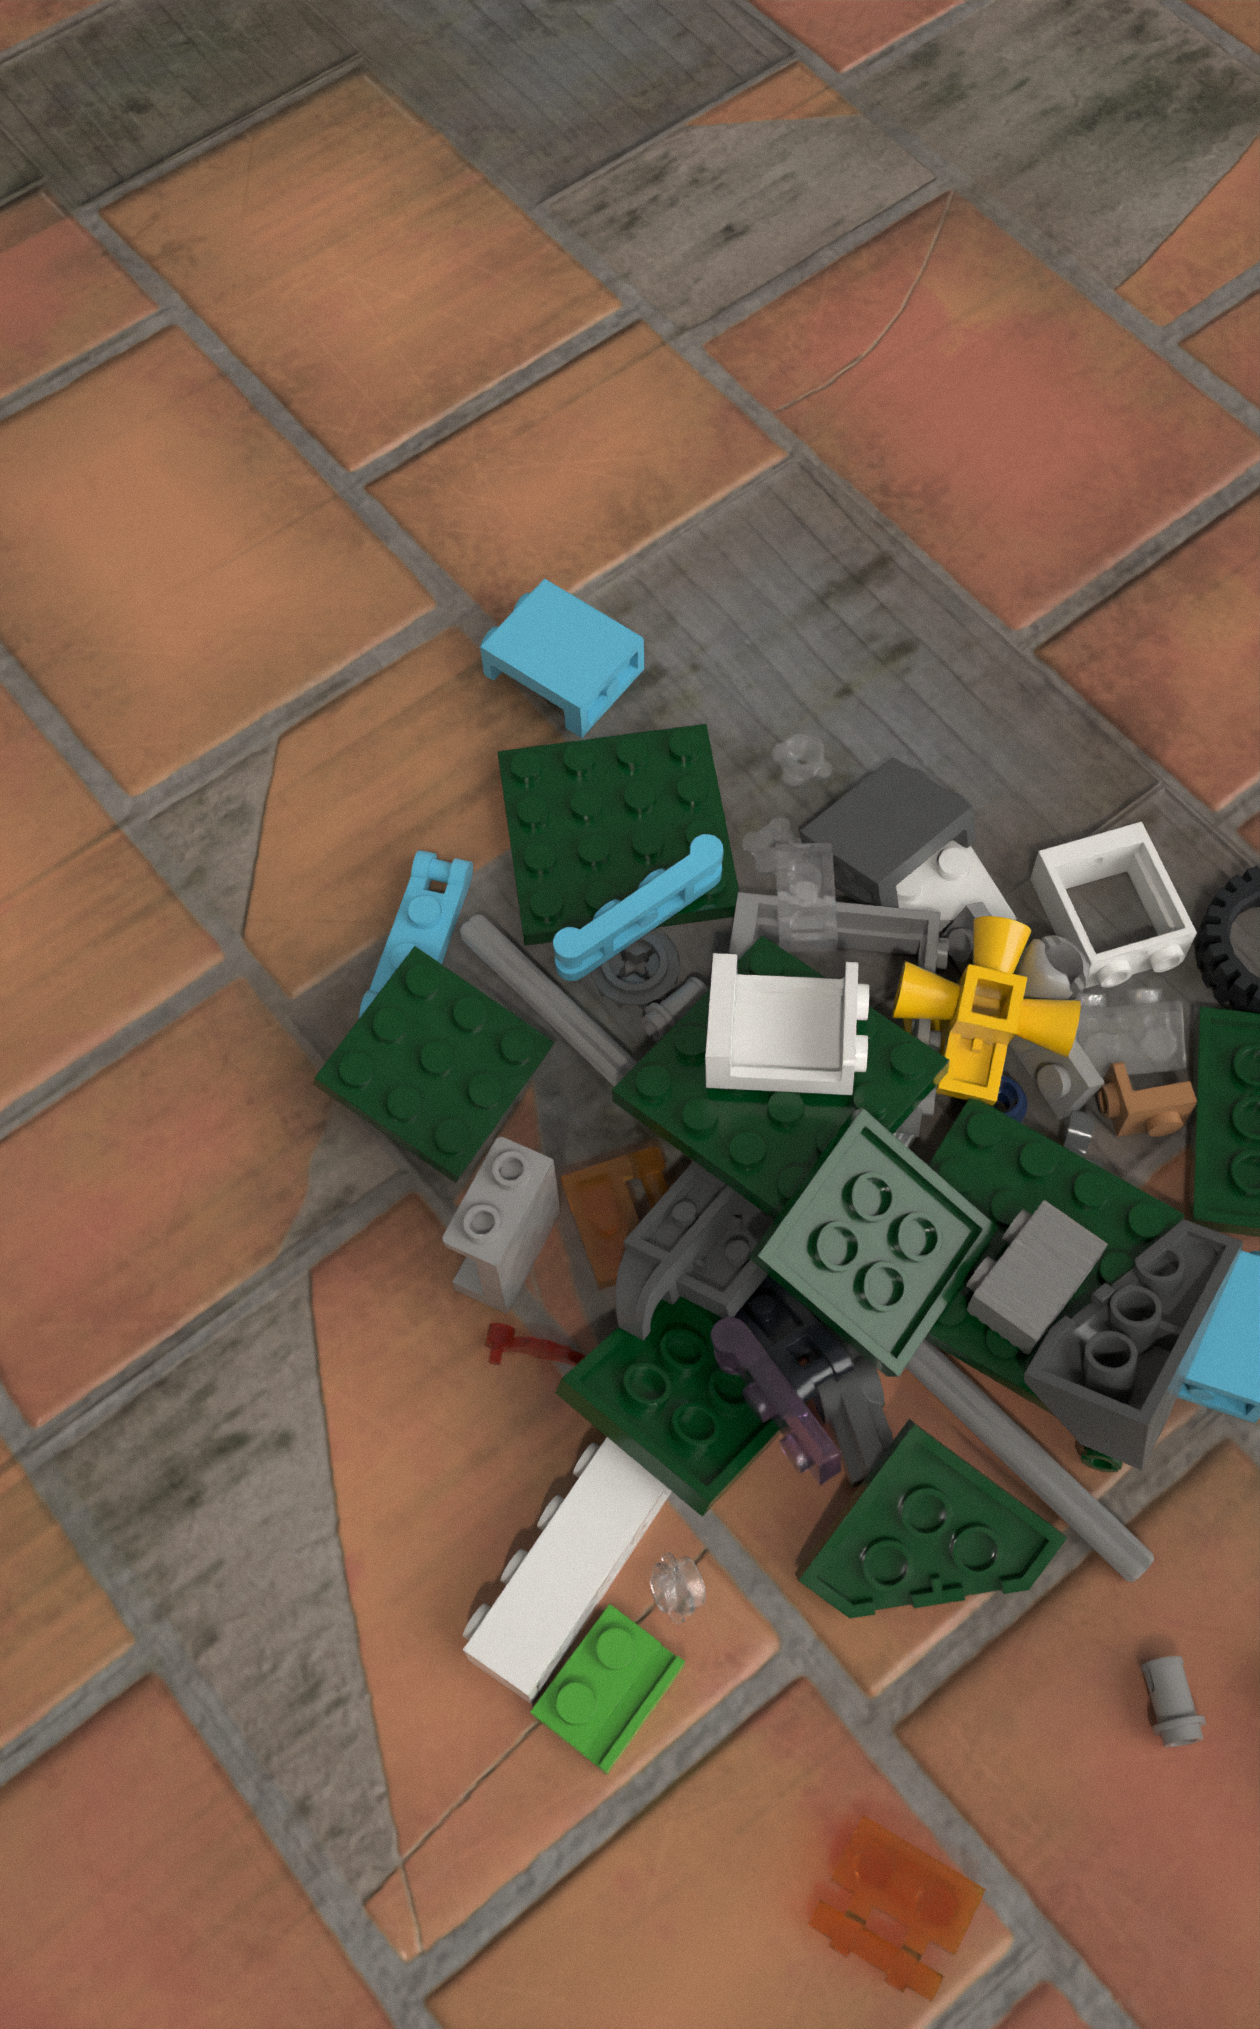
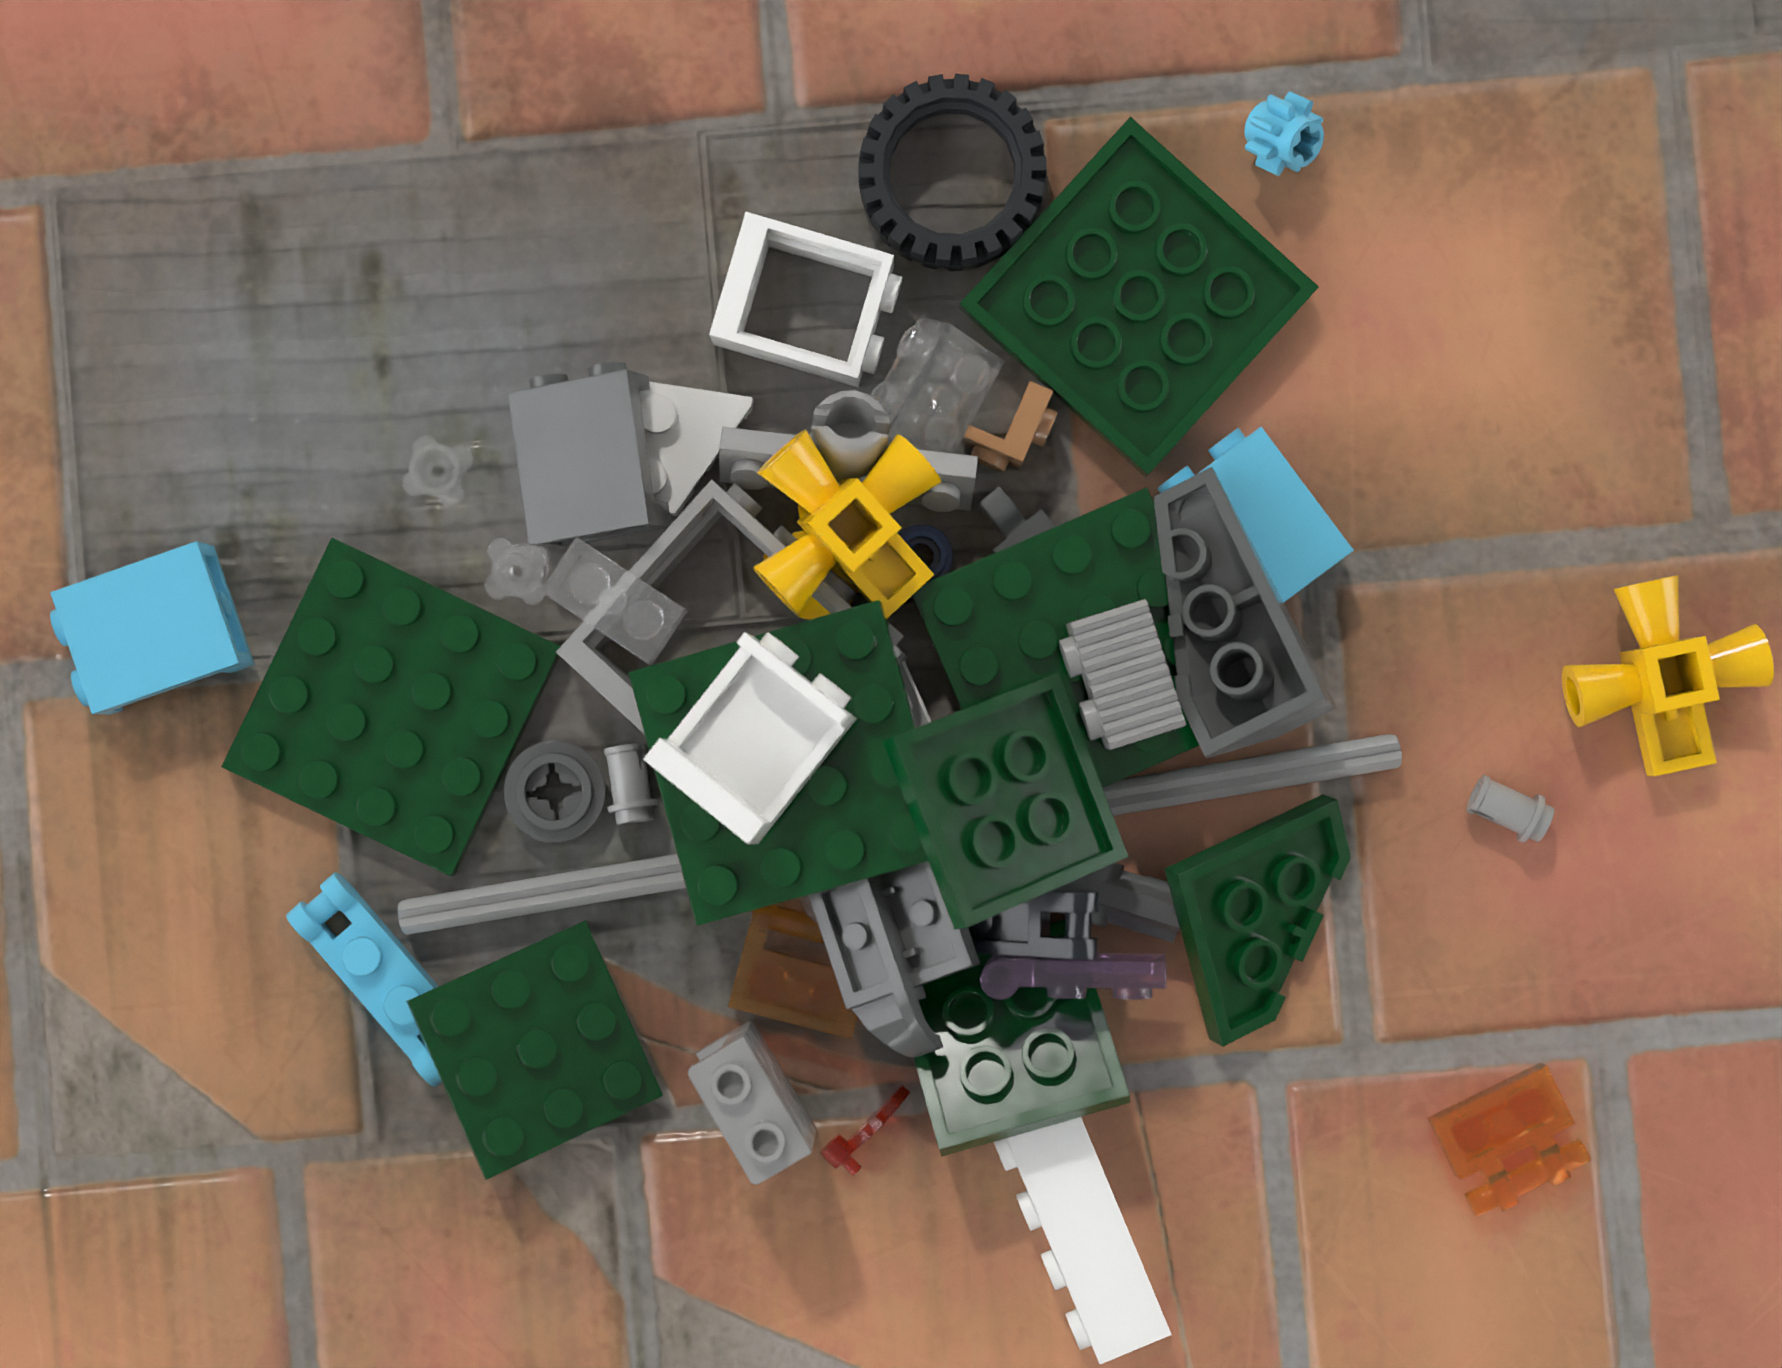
camera: 60 degrees left, 25 degrees up
bright green plate [530,1604,685,1775] -> none
medium azure plate [553,834,723,981] -> none
clear plate [650,1552,706,1625] -> none

